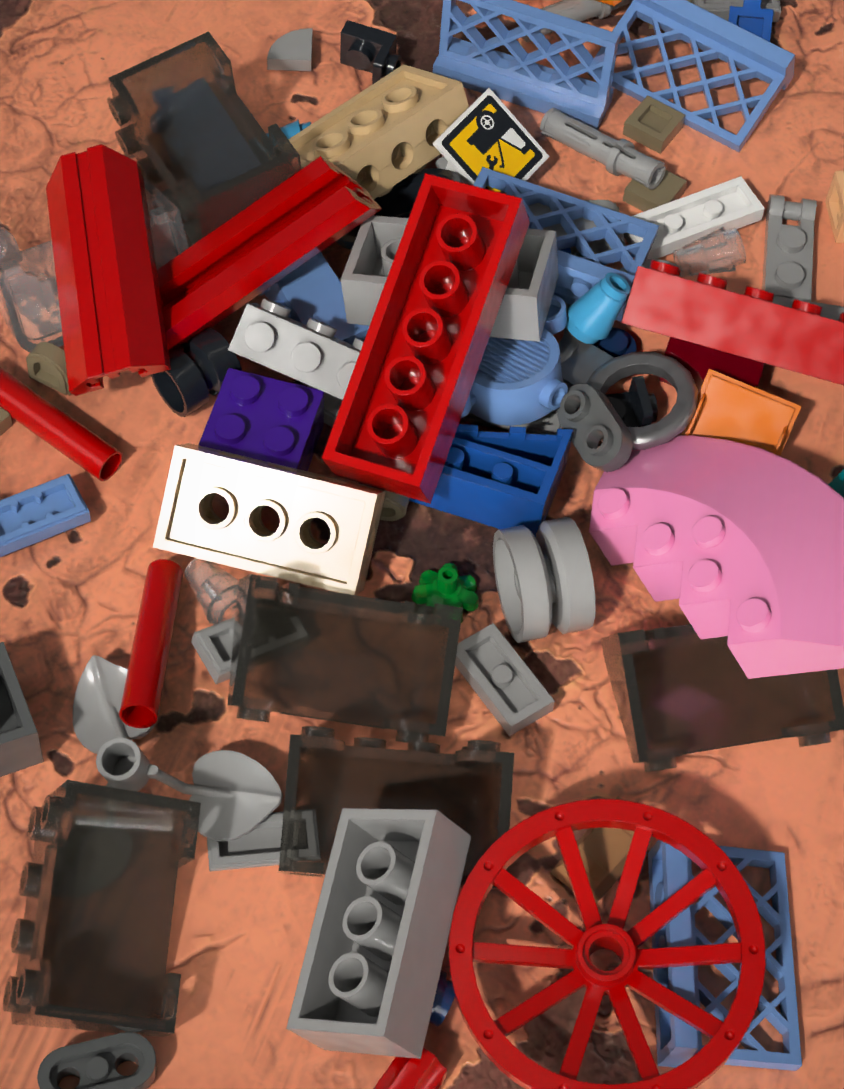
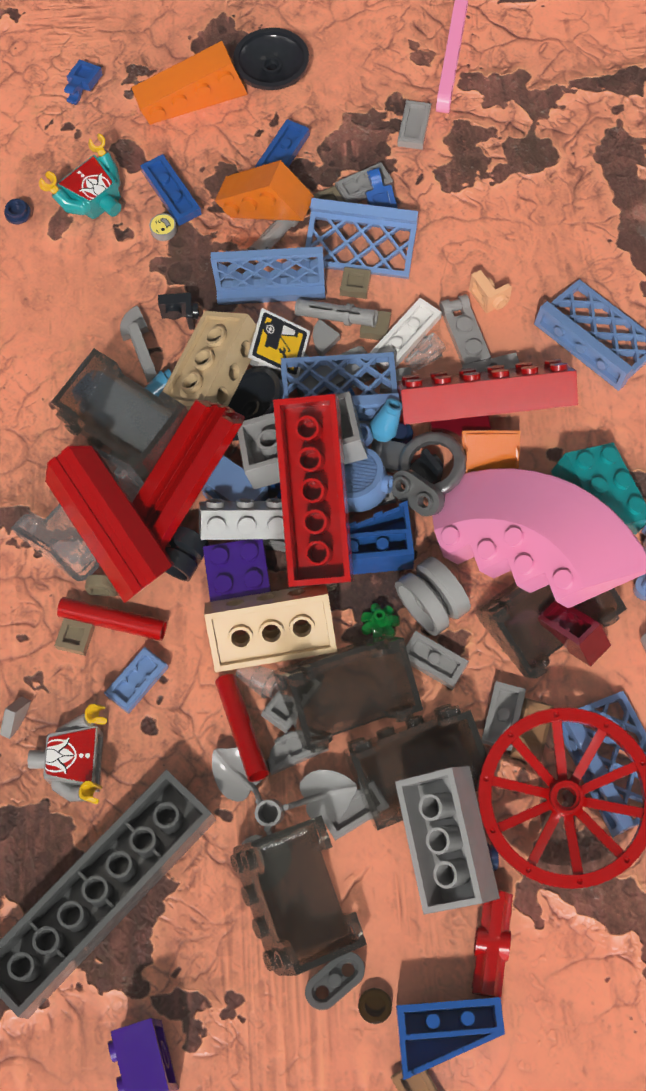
camera: 15 degrees left, 10 degrees up
none -> light grey tile [127,322,157,382]
none -> light grey tile [268,730,329,775]
none -> light grey tile [313,319,340,356]
none -> light grey plate [481,681,526,751]
none -> dark red arch [537,601,611,667]

